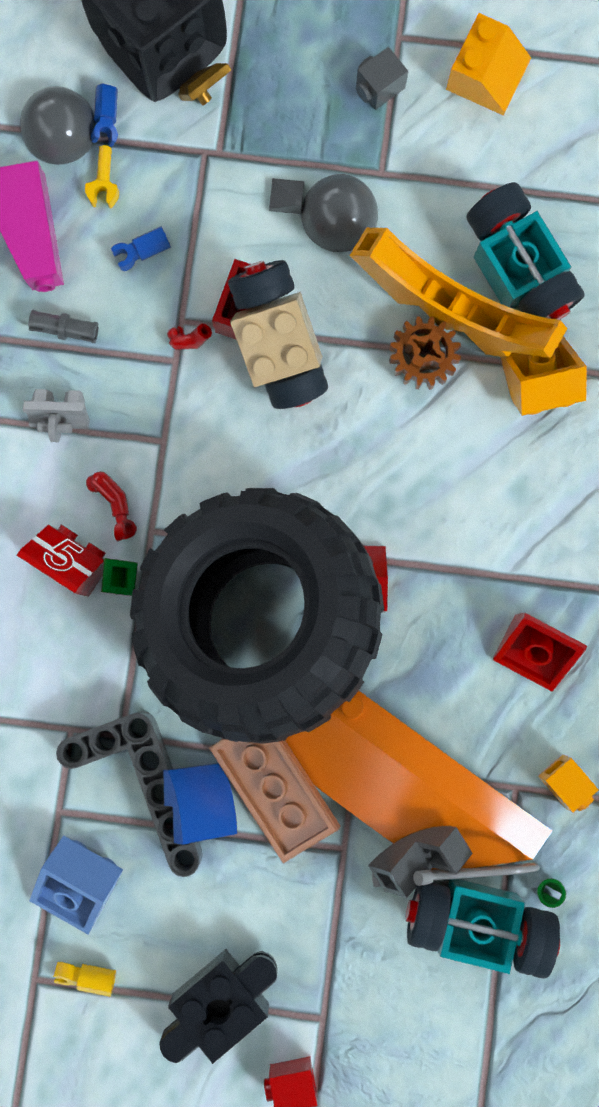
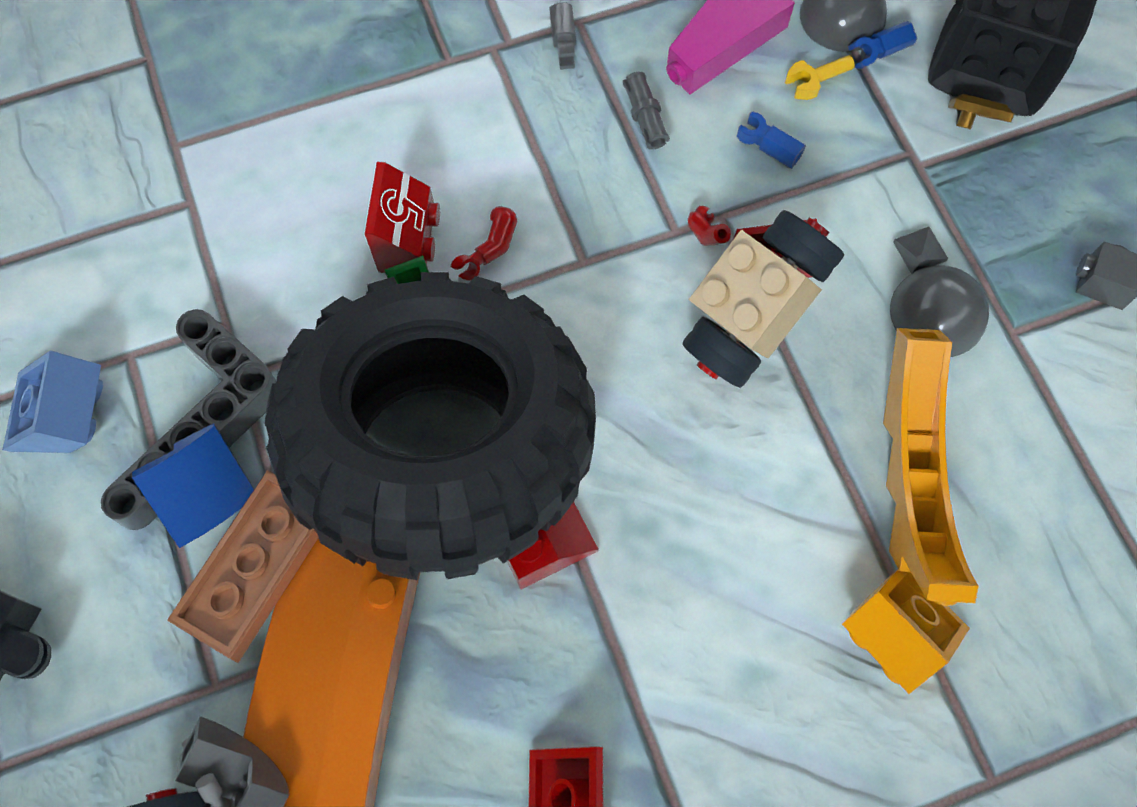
camera: 60 degrees right, 15 degrees down
light grey hips [23,389,90,442] -> none
dark orange gear [389,316,461,390] -> none
brick [466,182,585,320] -> none

